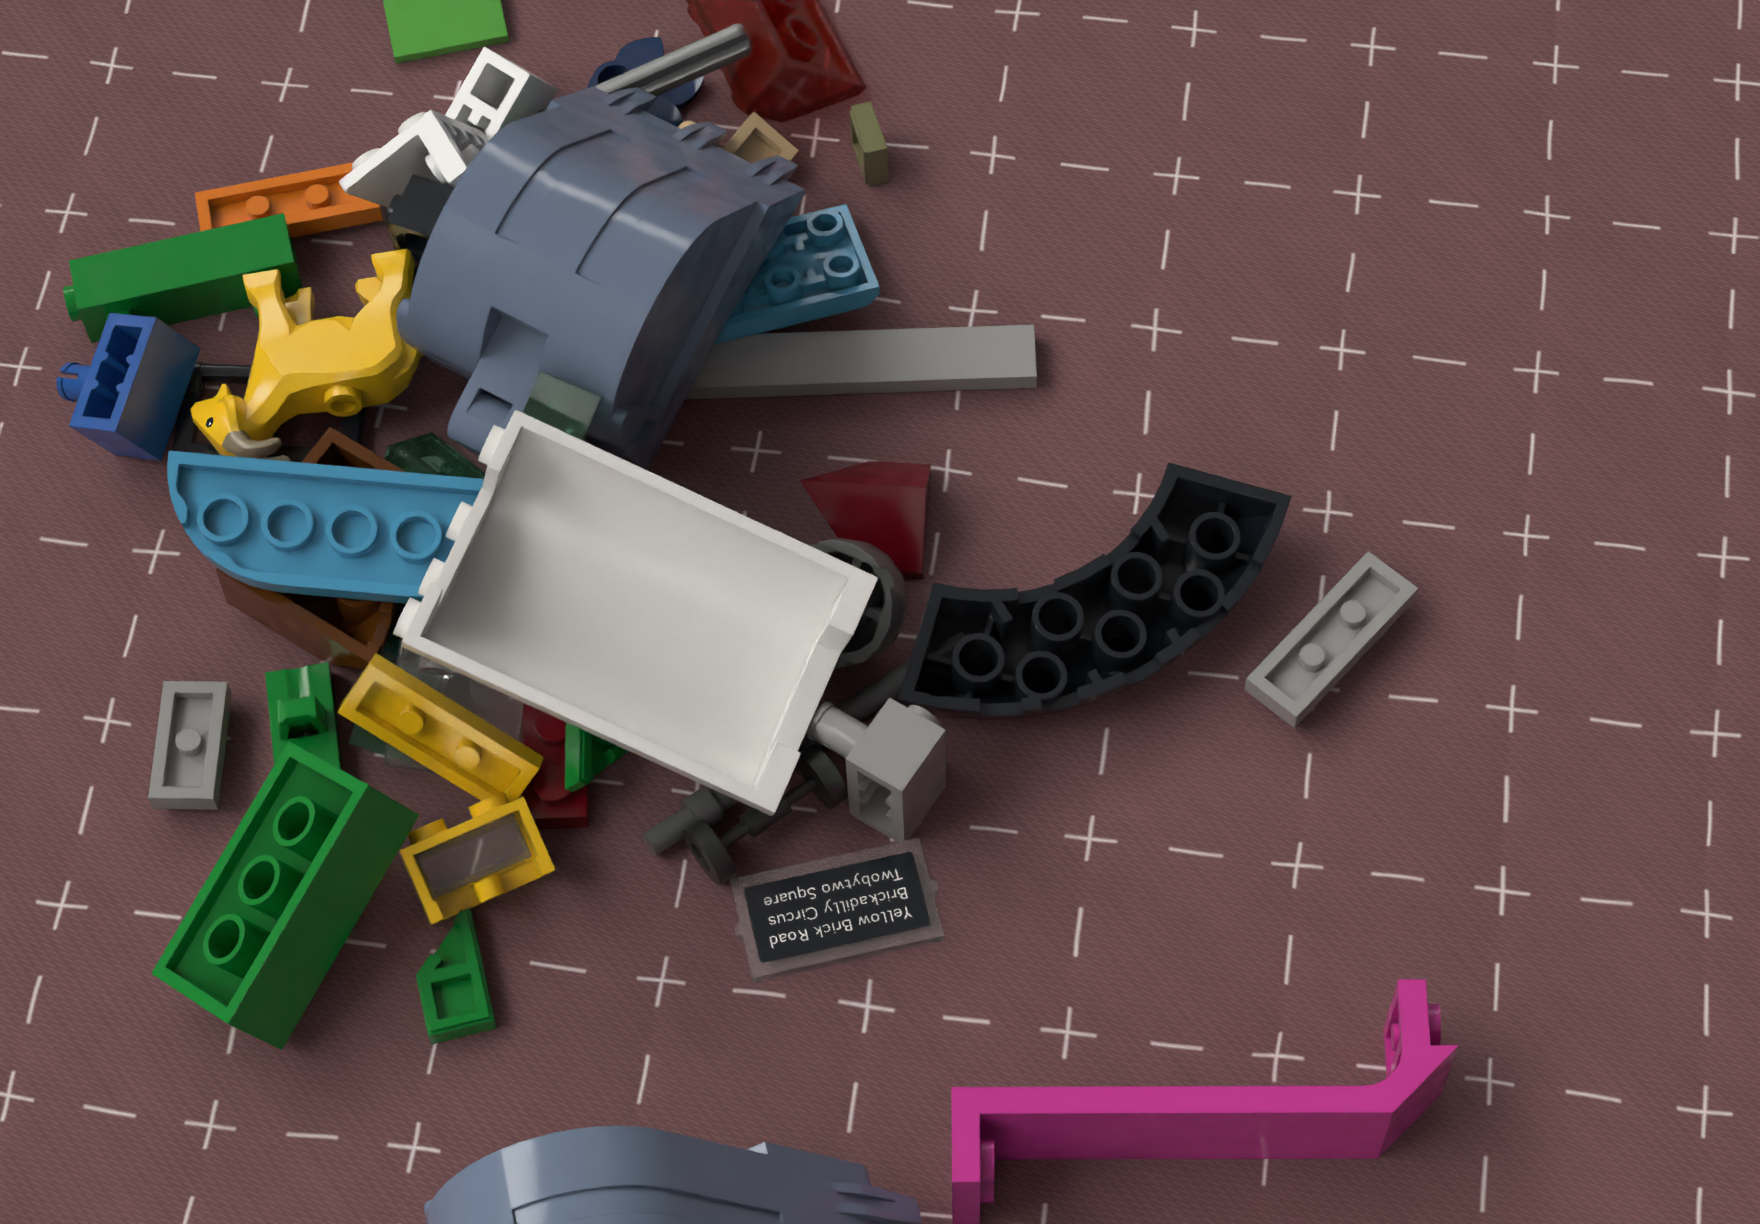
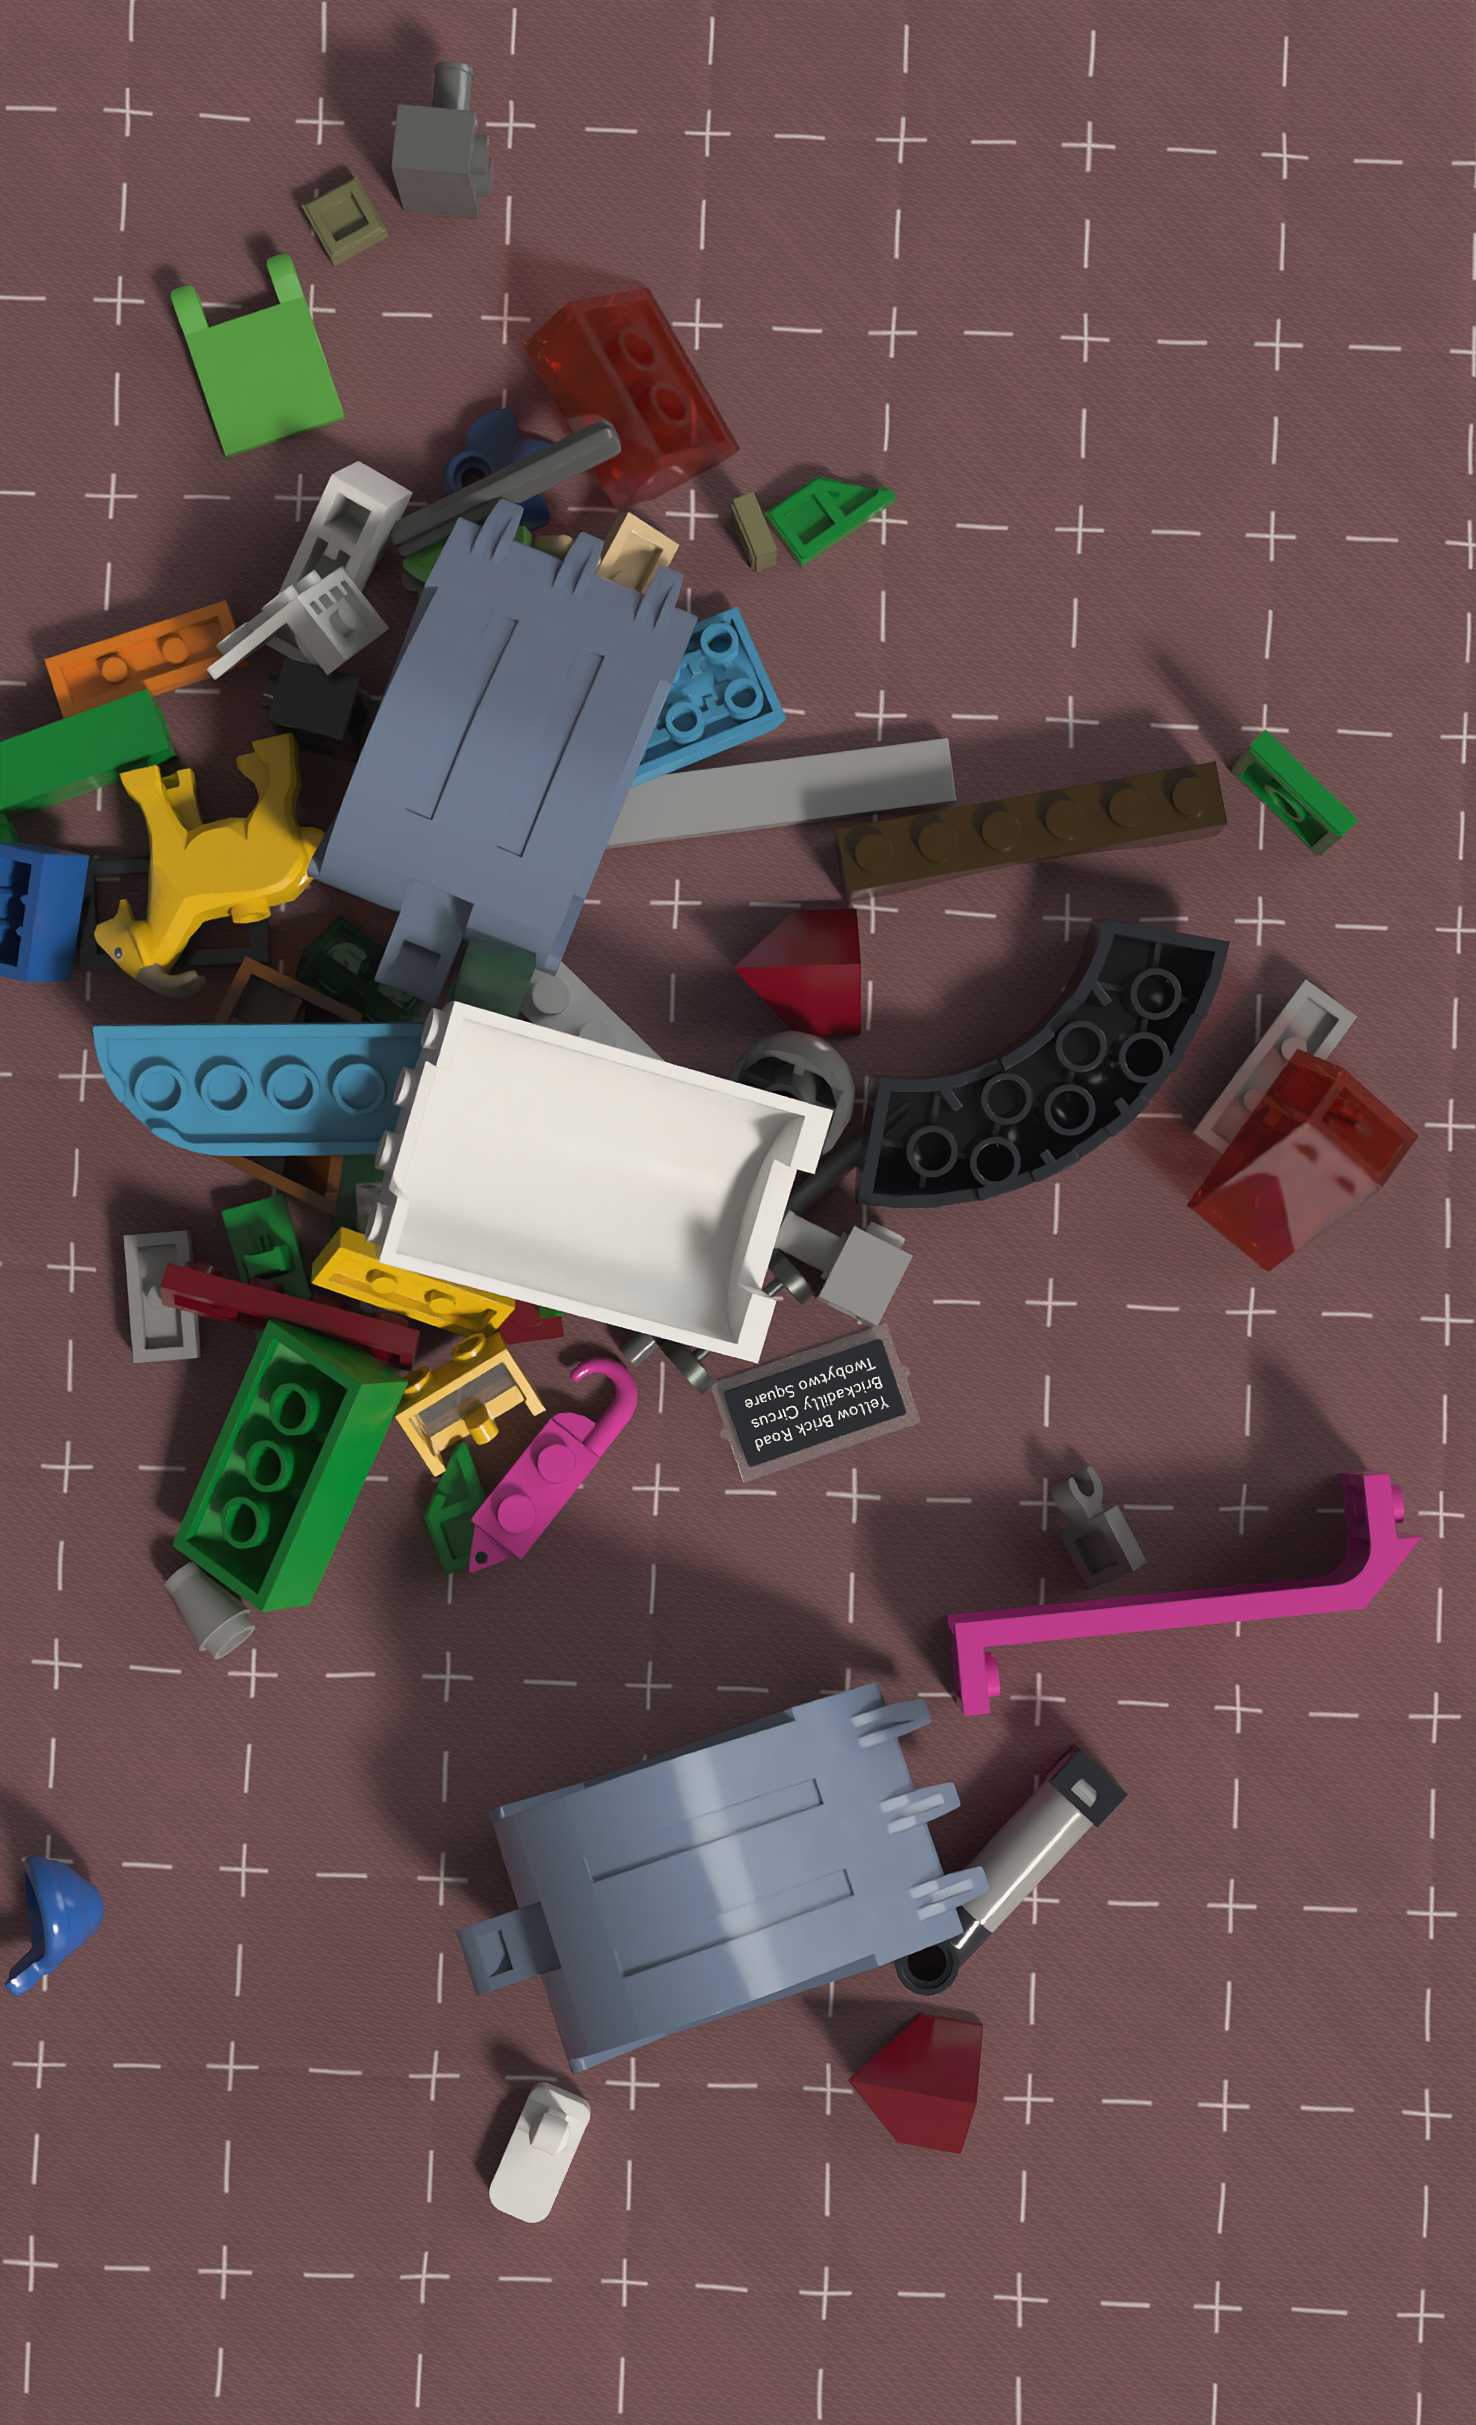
camera: 10 degrees left, 25 degrees up
none -> dark red plate [160,1261,420,1372]
none -> light grey cone [164,1562,255,1659]
none -> dark pink plate [468,1357,638,1573]
none -> green tile [765,477,896,568]
none -> dark brown arch [834,761,1228,903]
none -> dark grey plate [1050,1466,1147,1590]
none -> clear red slope [1186,1048,1419,1272]
none -> green tile [1231,729,1359,856]

